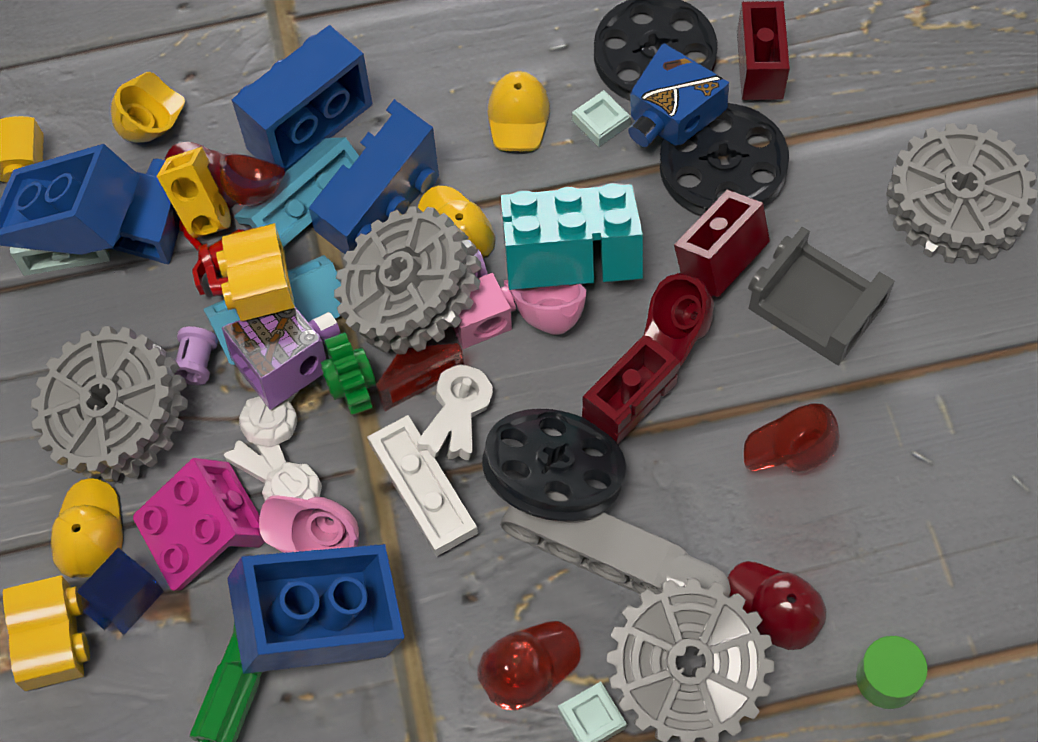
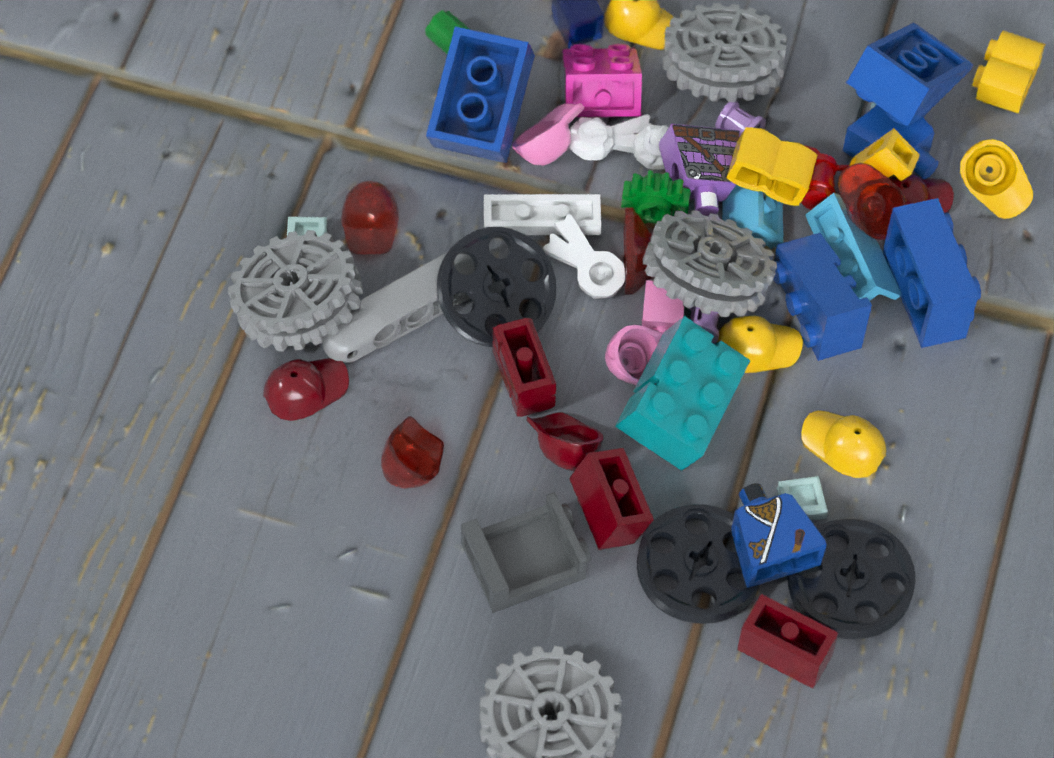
camera: 115 degrees right, 5 degrees down
bright green piece [856,636,927,709] -> none

